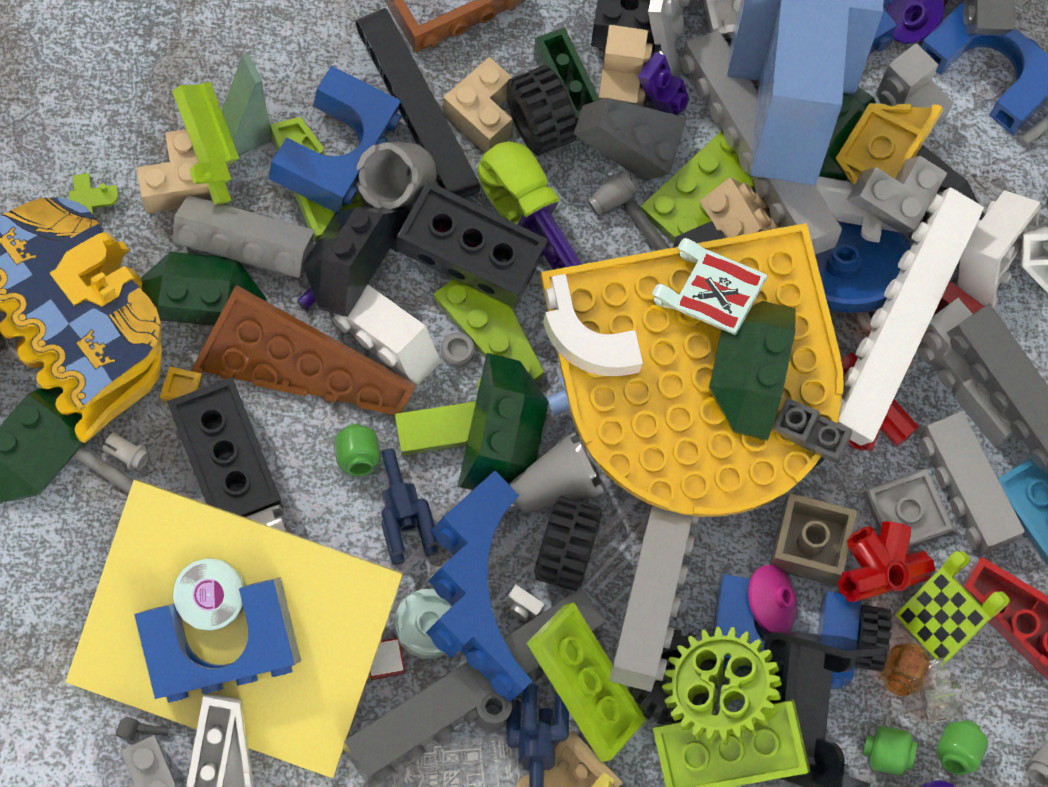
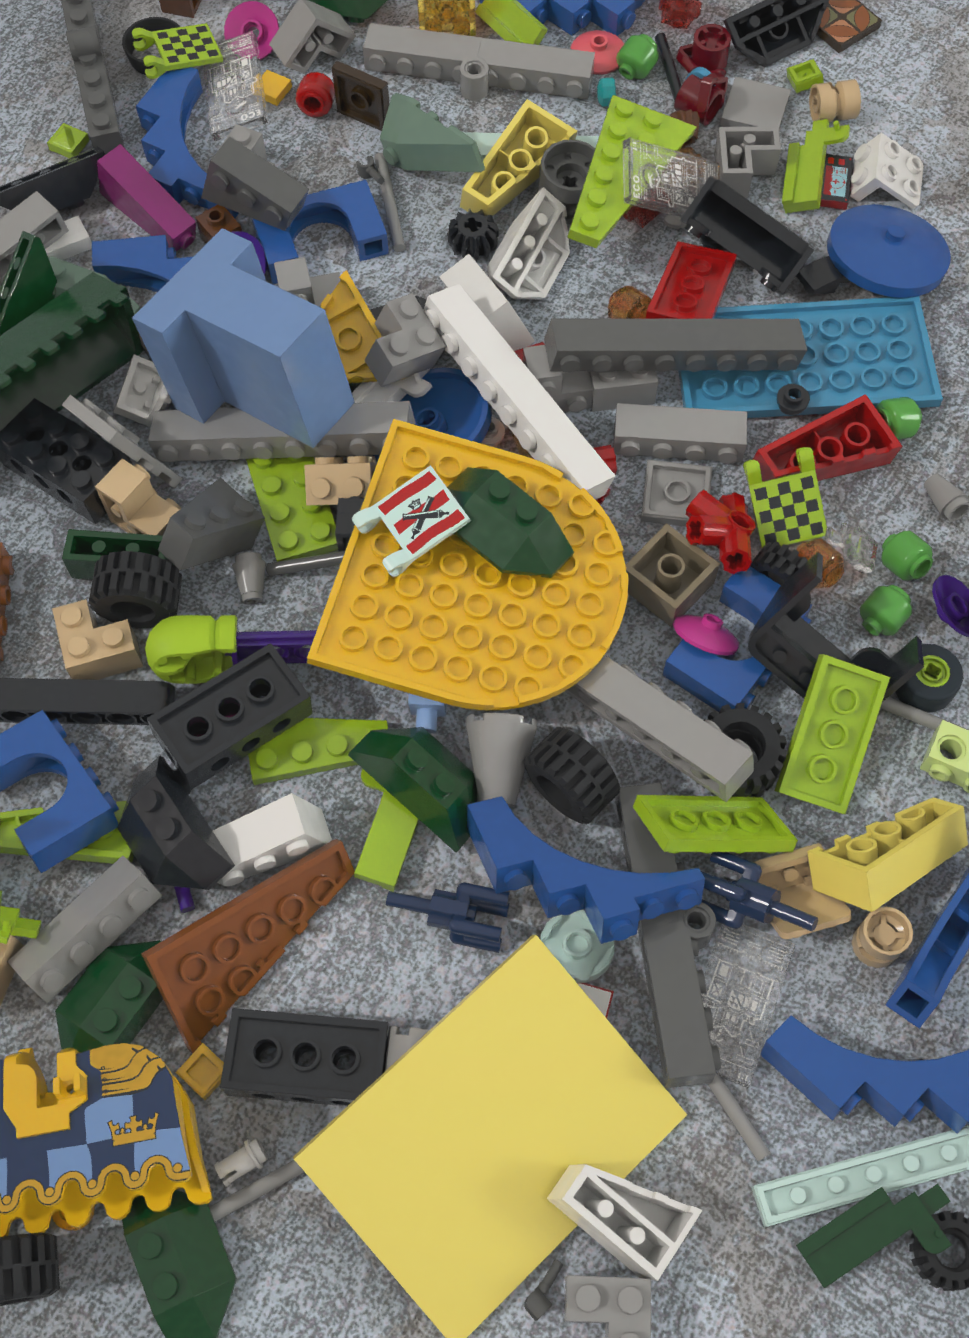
camera: 55 degrees left, 5 degrees down
blue arch [134,577,301,703] -> none
light aqua tile [173,558,245,631] -> none
bright green head [334,424,381,477] -> none
light grey cylinder [357,142,437,209] -> none
light grey tile [441,332,475,368] -> none
white plate [507,585,545,622] -> none
white arch [543,274,643,376] -> none
dark purple slope [638,52,689,115] -> none
lime gear [662,627,782,745] -> none
dark grey slope [773,398,852,464] -> none

